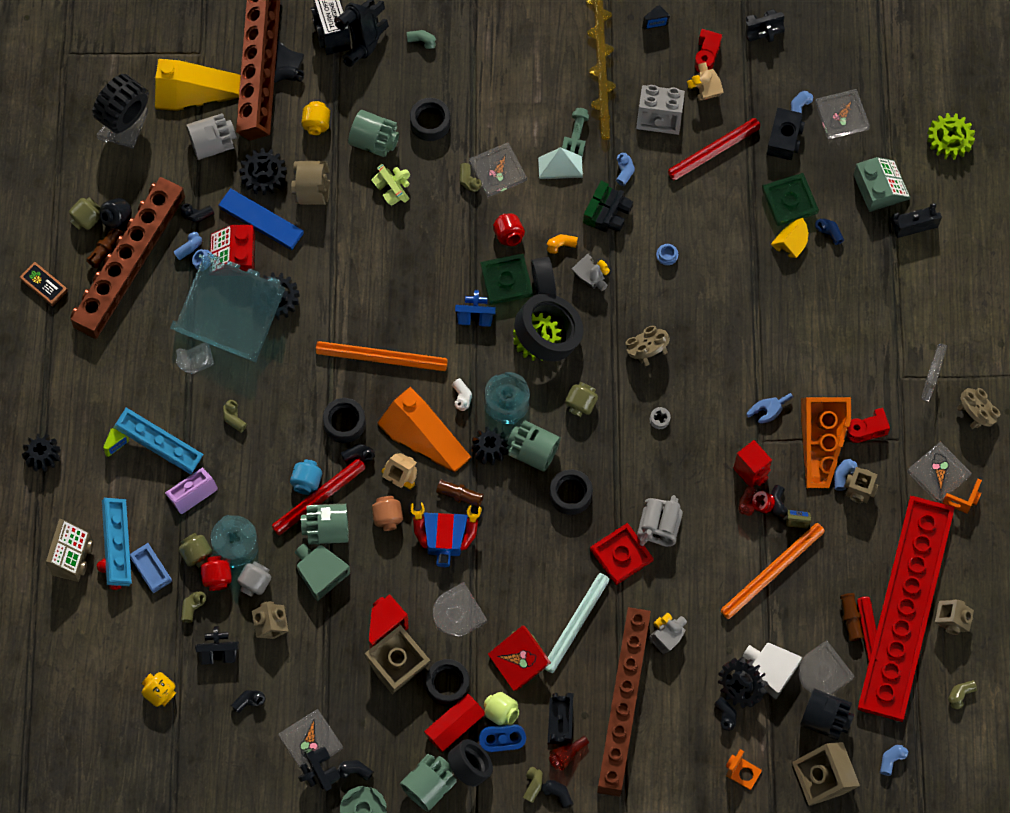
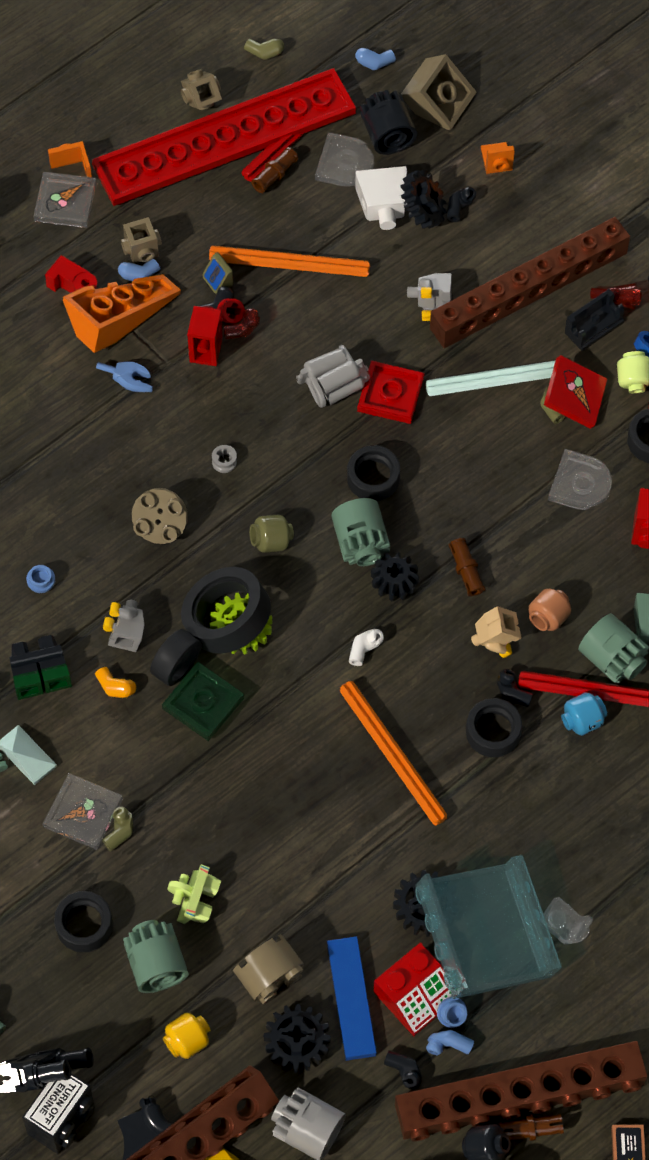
camera: 130 degrees left, 5 degrees down
olive arm [223,400,247,433] -> none
orange wedge [377,387,471,473] -> none
torso [411,502,482,567] -> none
blue hips [455,290,496,327] -> none
clear light blue brick [485,372,530,424] -> none
red head [493,213,525,246] -> none

